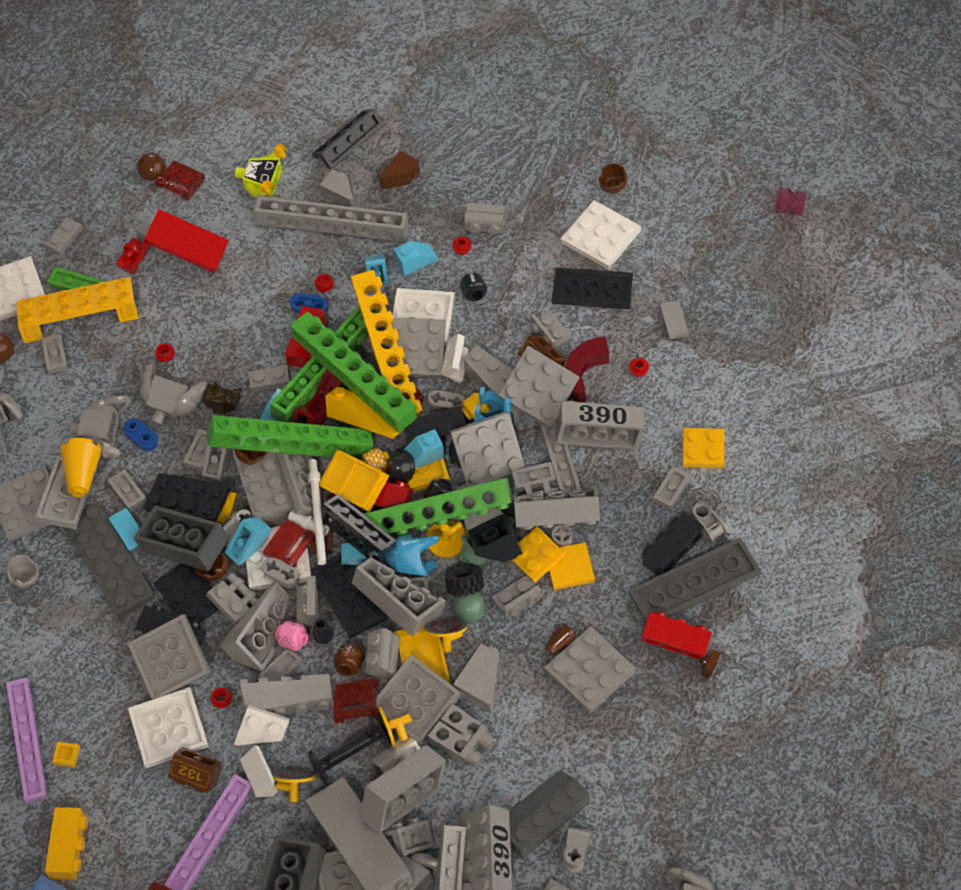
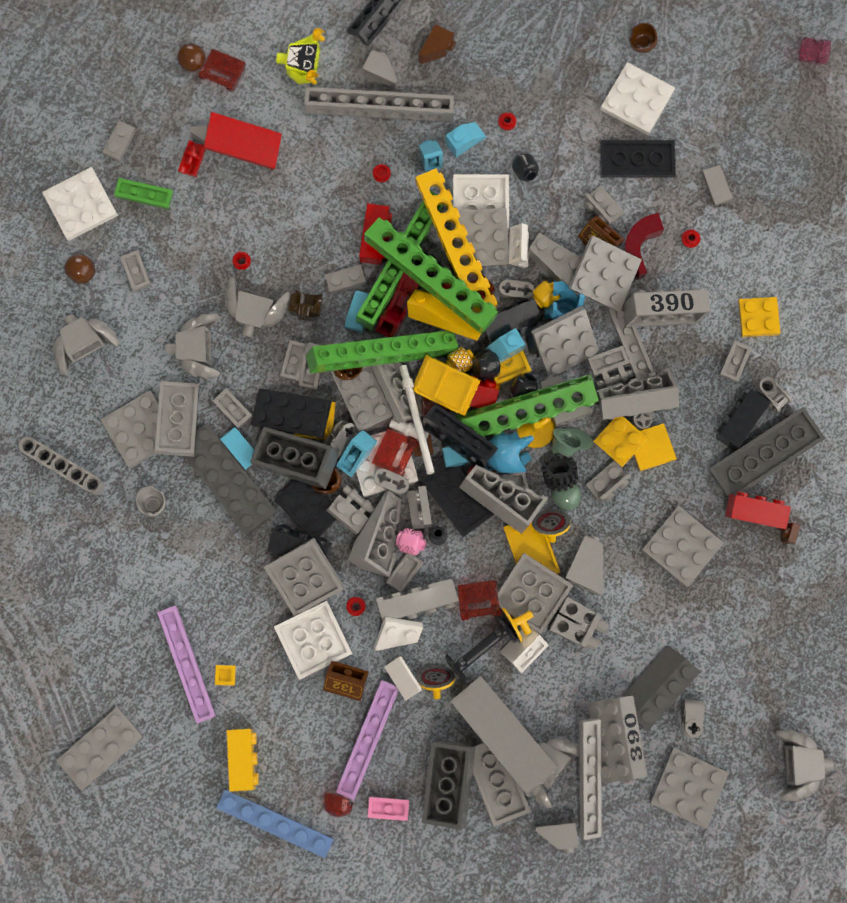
camera: 10 degrees left, 20 degrees up
yellow bracket [16,277,139,343] -> none
yellow cone [60,438,102,497] -> none
blue plate [123,419,158,451] -> none
blue plate [290,293,329,314] -> none
reddish brown head [333,644,365,676] -> none
light grey brick [359,745,446,833] -> none
light grey brick [365,628,400,680] -> none
light grey bracket [383,818,435,857] -> none
light grey brick [464,203,506,235] -> none
black slope [468,513,523,562] -> none
reddish brown cone [545,624,576,655] -> none

